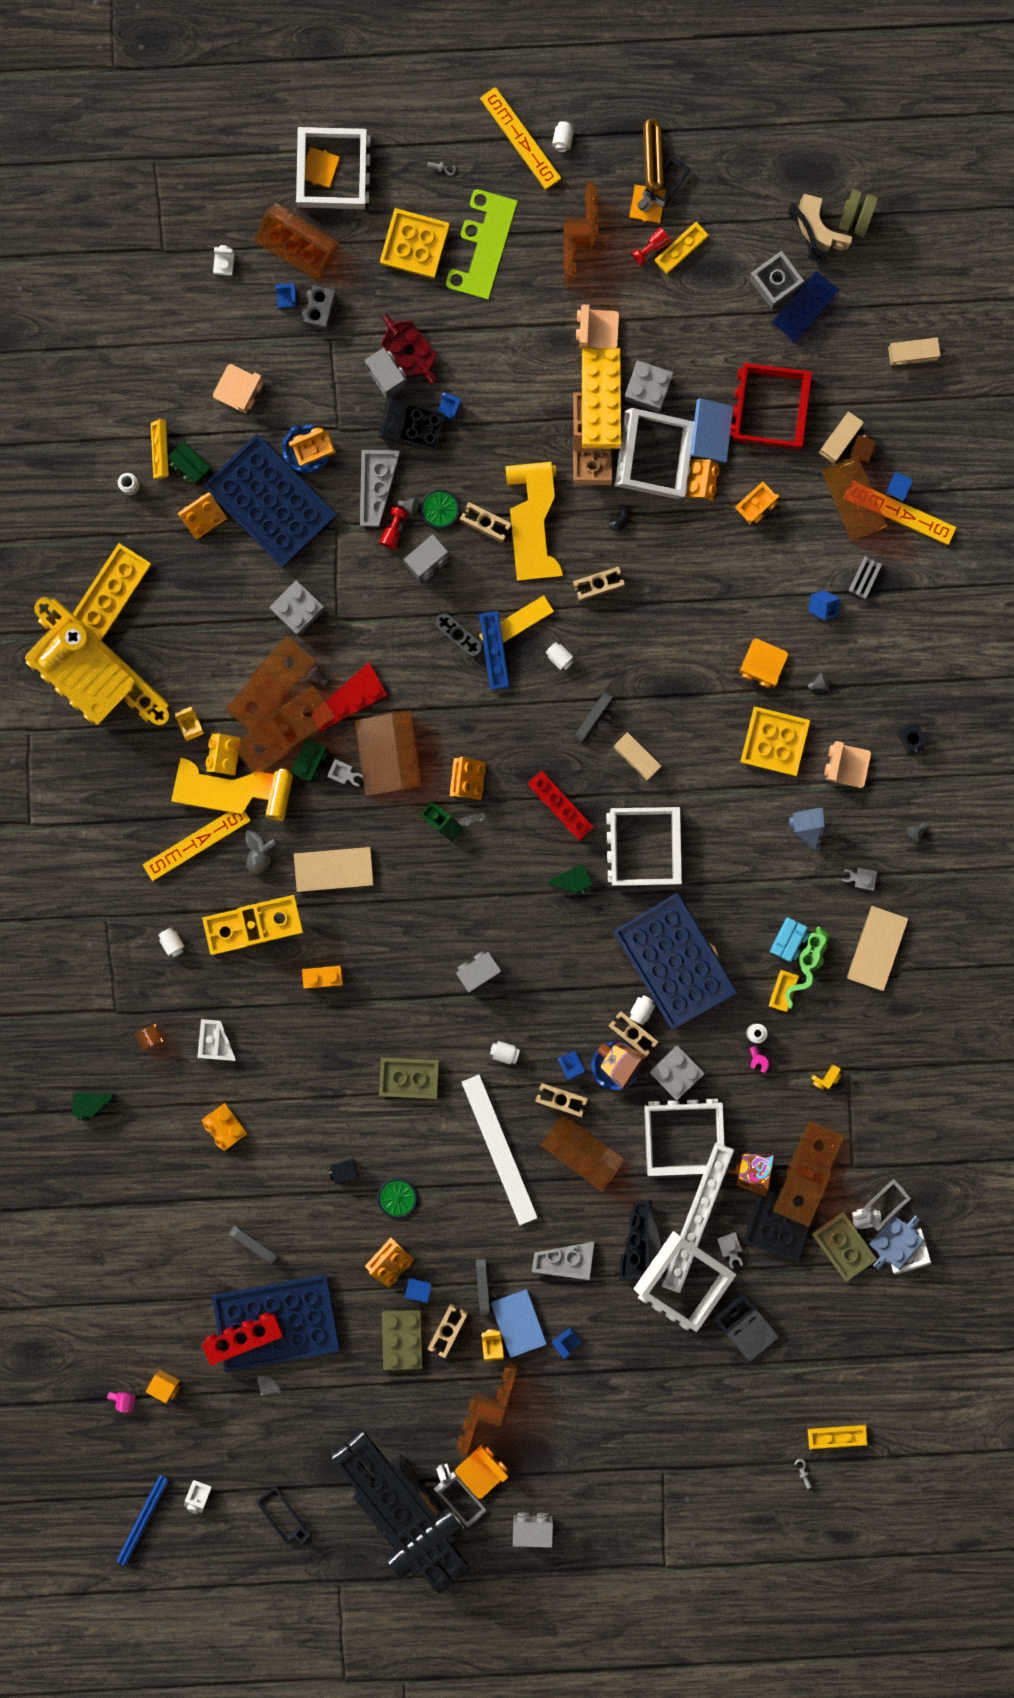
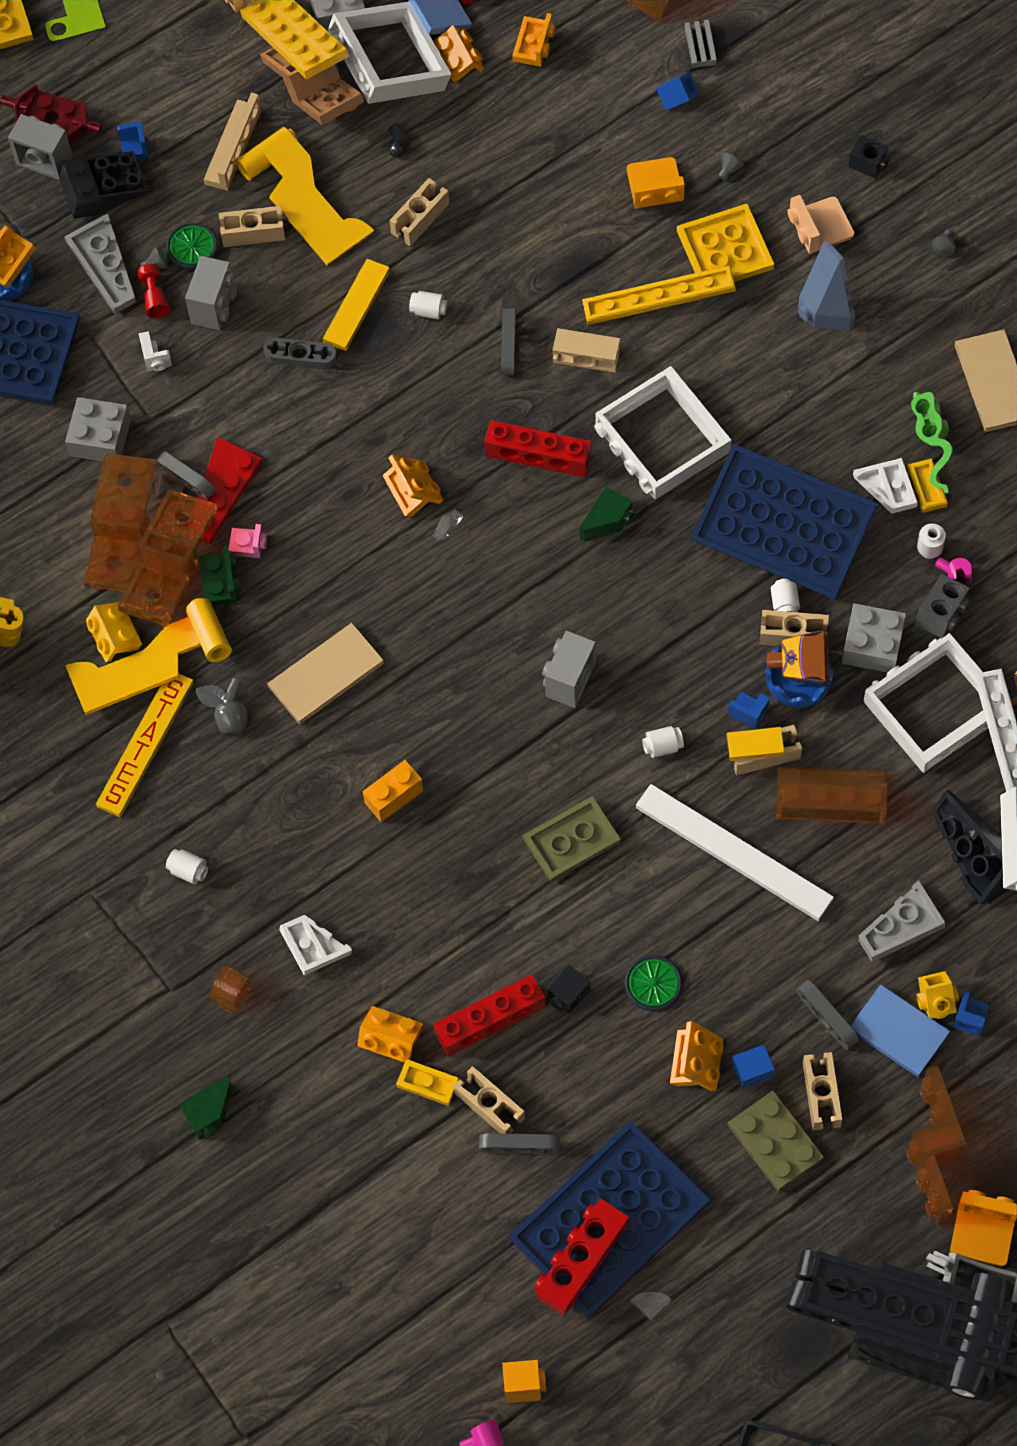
camera: 30 degrees left, 20 degrees down
yellow bracket [175,707,204,741] -> none
yellow bracket [202,895,303,955] -> none
light grey plate [327,759,364,787] -> none
clear orange slope [355,711,422,796] -> none
dark green slope [419,801,464,842] -> none
blue tile [479,611,509,690] -> none
yellow bracket [481,1330,504,1362] -> none
medium azure brick [769,917,809,962] -> none
light grey plate [841,868,877,890] -> none
none -> white bracket [139,331,172,372]
none -> dark grey beam [155,451,216,500]
none -> tan fence [204,93,261,191]
none -> bright pink bracket [229,524,267,558]
none -> yellow plate [396,1059,459,1106]
none -> red brick [433,974,546,1057]
none -> tan piece [453,1066,525,1134]
none -> yellow tile [582,265,736,325]
none -> yellow tile [727,727,784,761]
none -> white wing [853,458,917,514]
none -> dark grey brick [914,574,970,638]
none -> yellow brick [917,971,959,1019]

